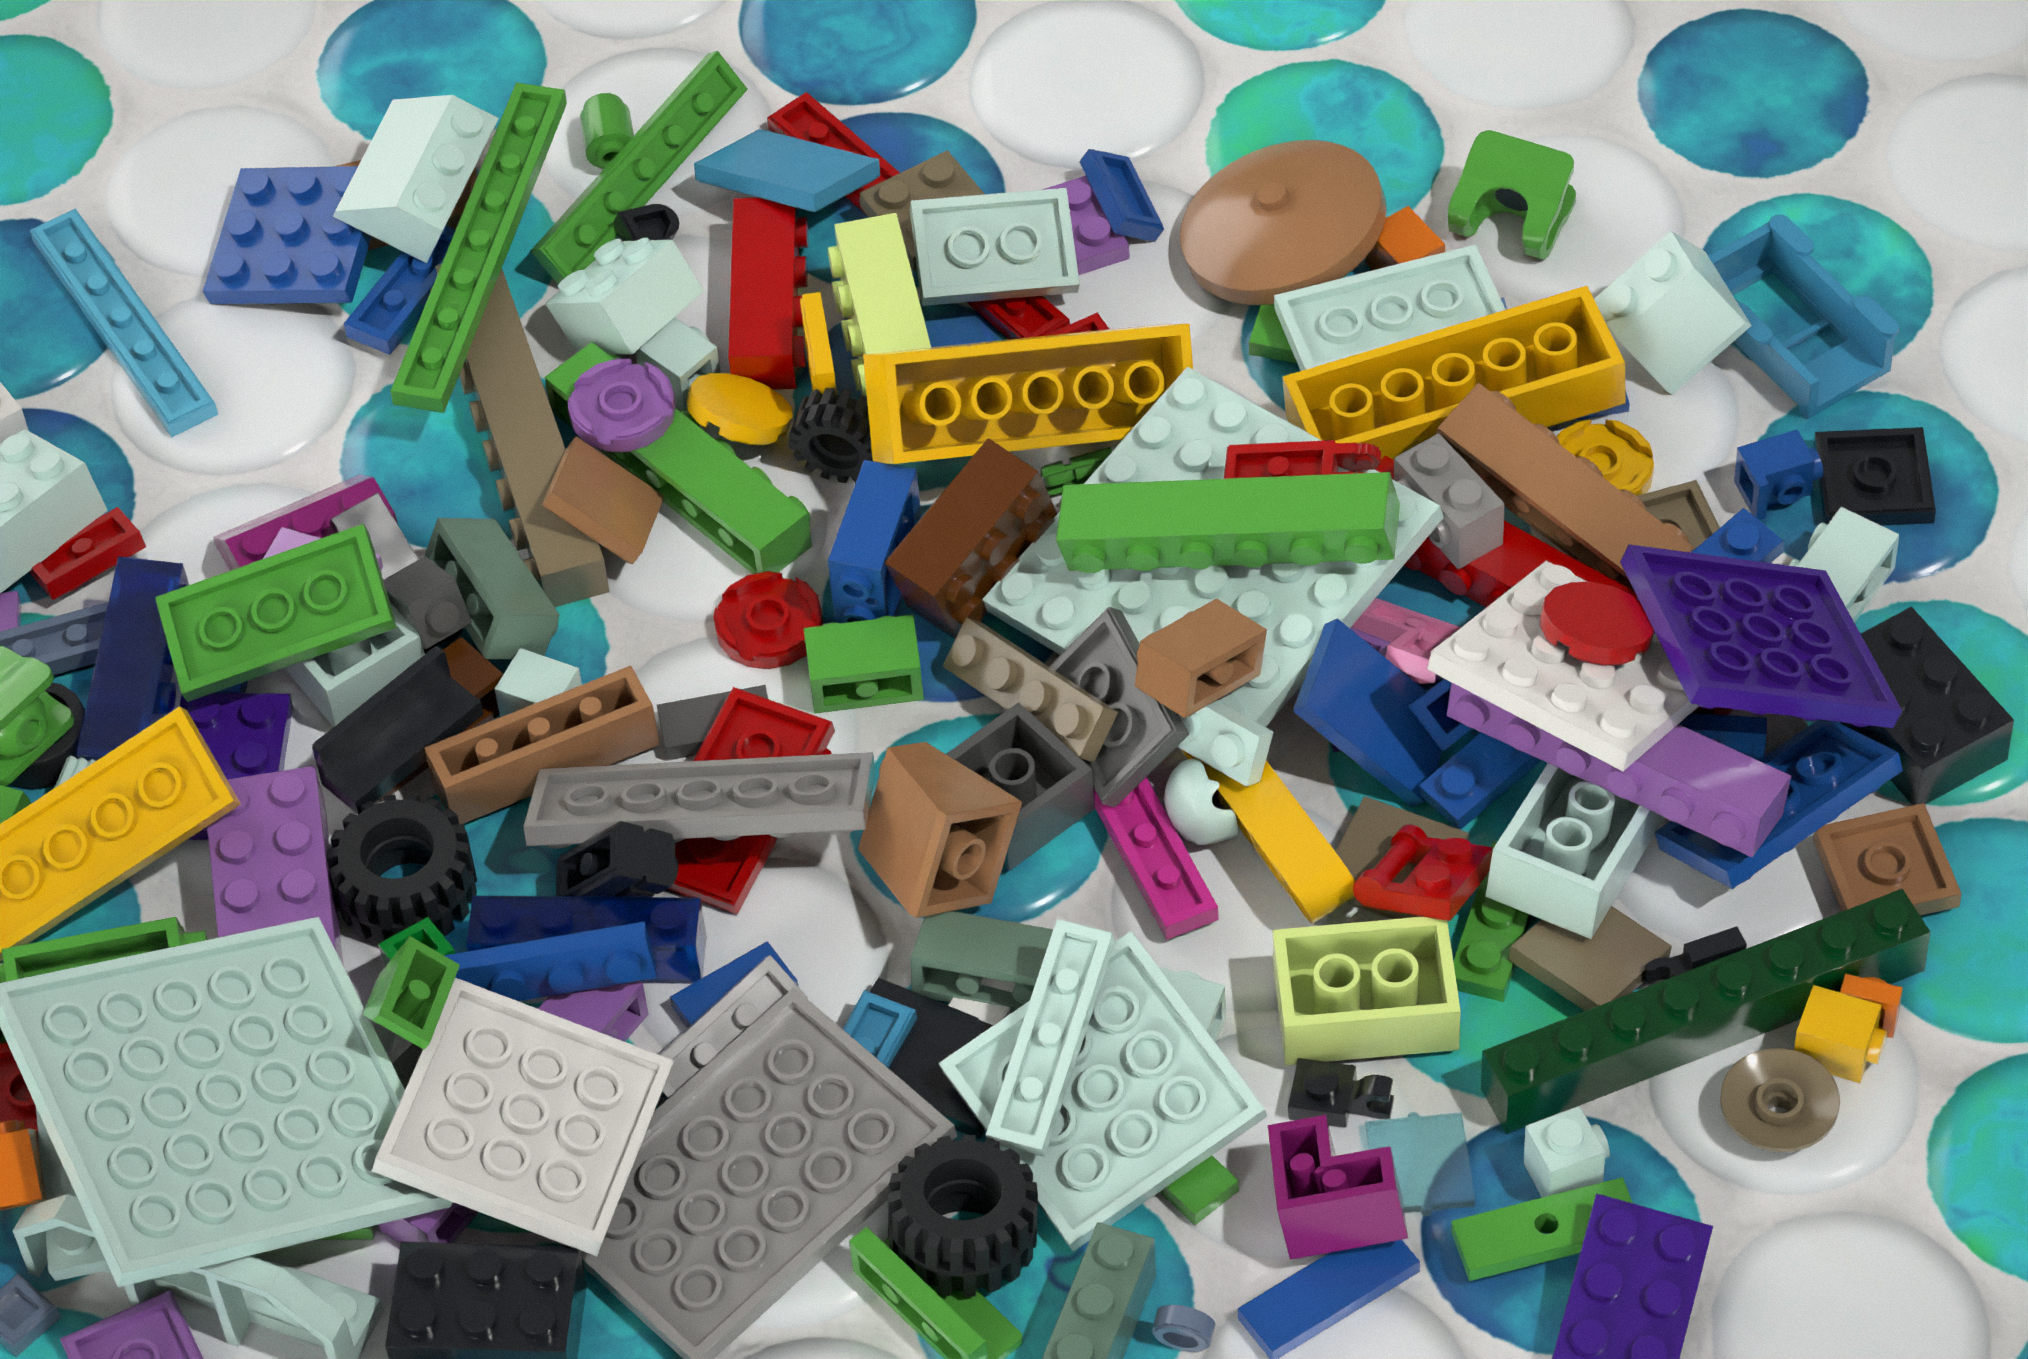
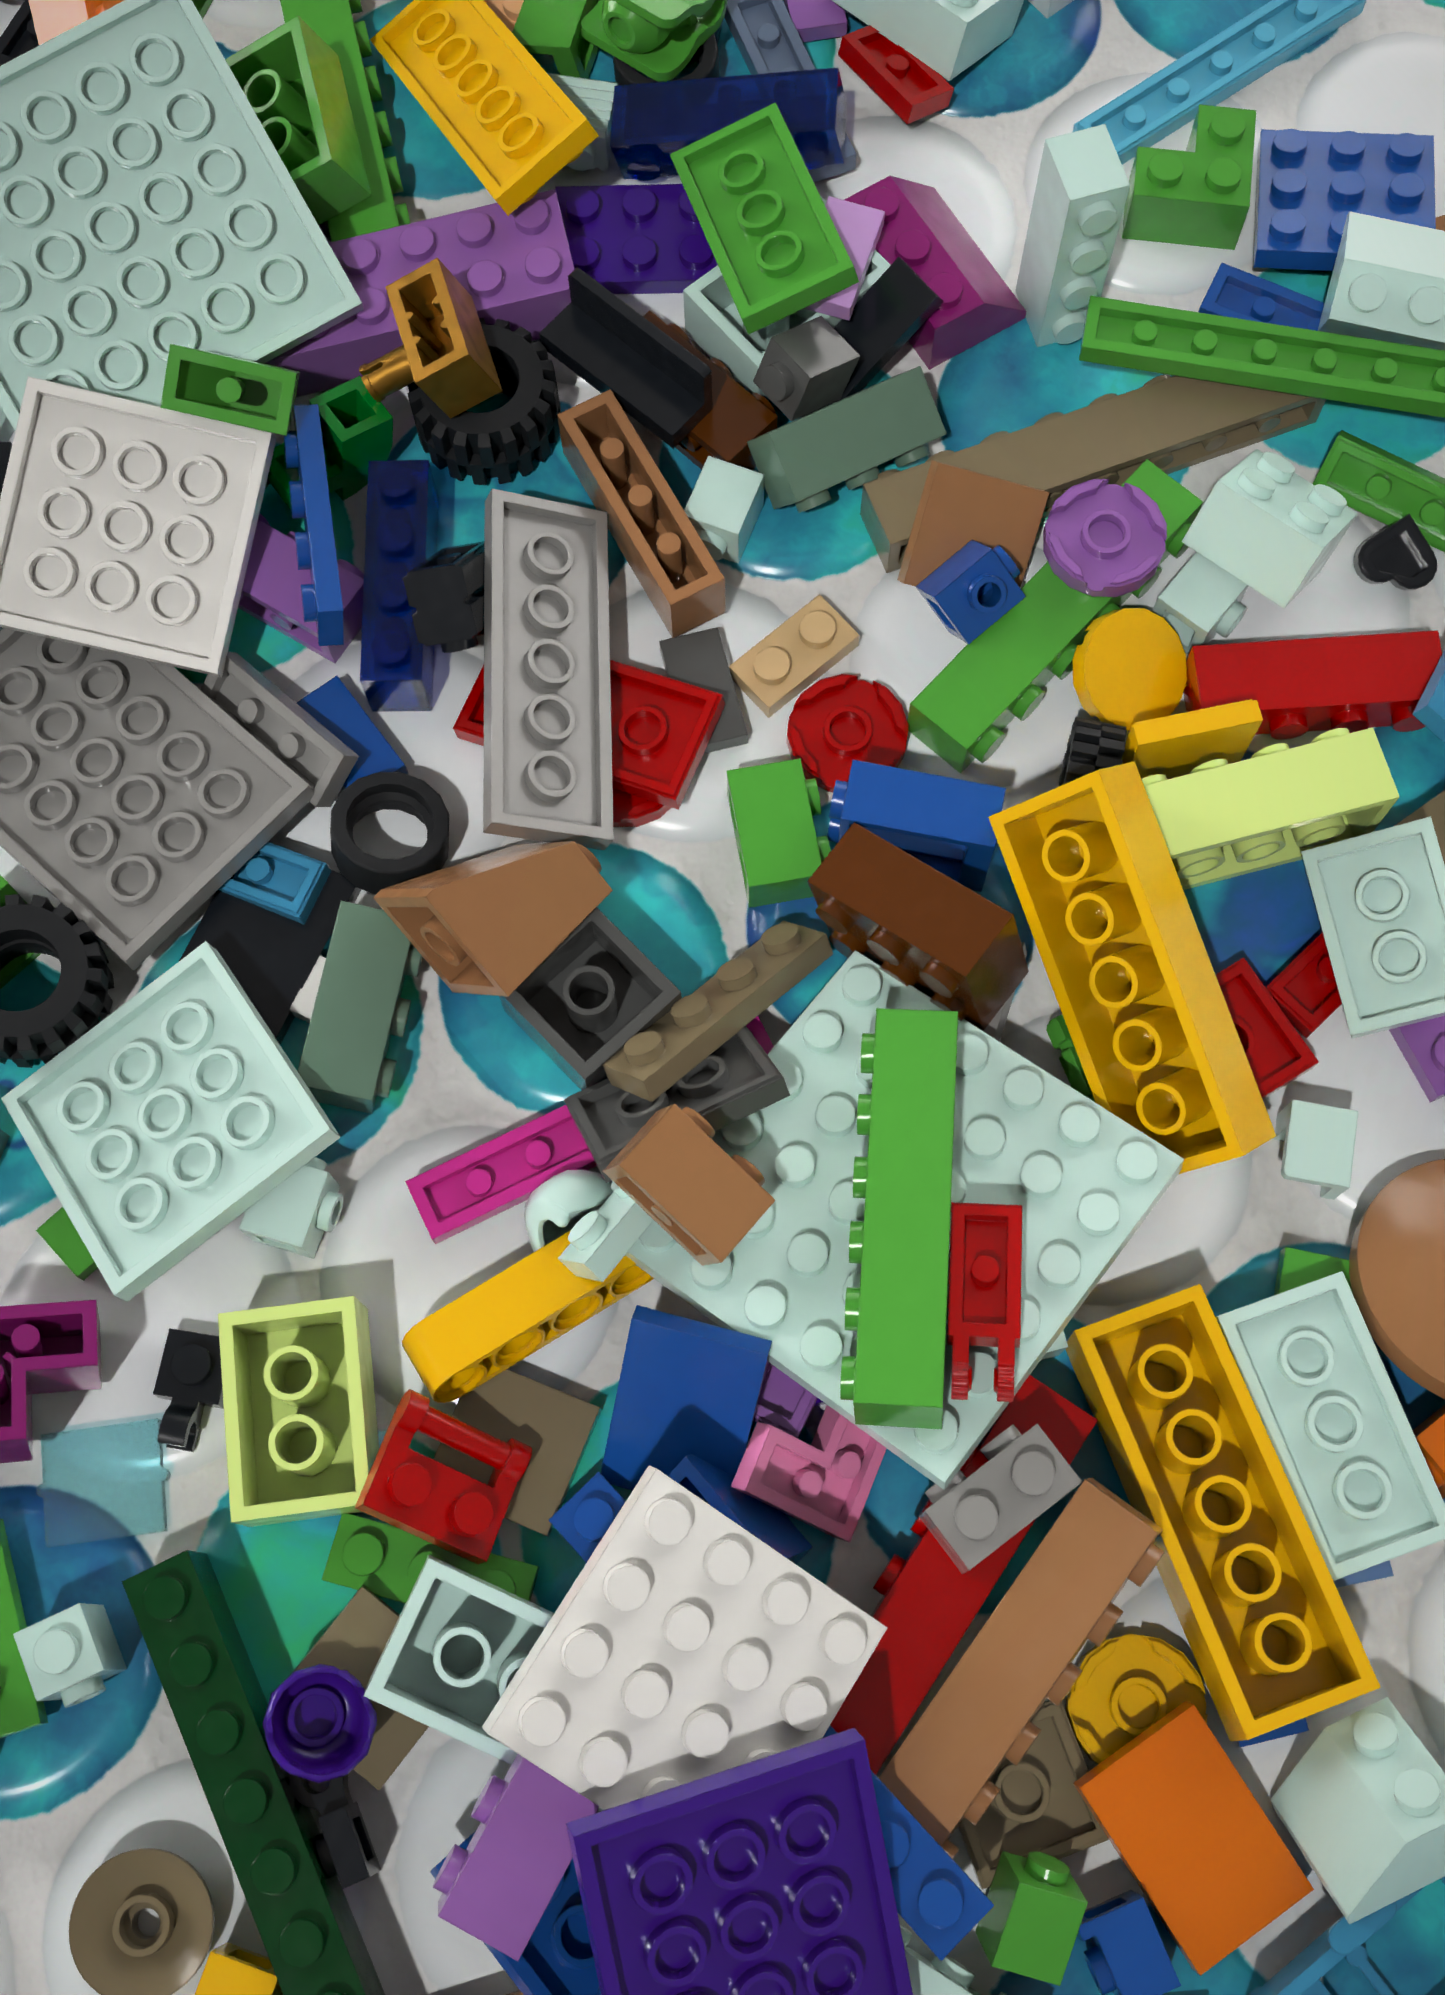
camera: 85 degrees right, 20 degrees up
light aqua plate [986,919,1115,1157] -> none
red tile [1539,582,1654,665] -> none
none -> dark purple hair [263,1664,377,1783]
none -> black tyre [330,772,449,895]
none -> pearl gold brick [359,257,502,419]
none -> tan plate [729,594,860,718]
none -> blue brick [915,539,1026,644]
none -> bright green brick [975,1851,1088,1986]
none -> light aqua brick [1015,124,1130,348]
none -> orange tile [1073,1701,1314,1976]
none -> bright green brick [1122,104,1256,250]
none -> light aqua panel [1274,1099,1358,1200]

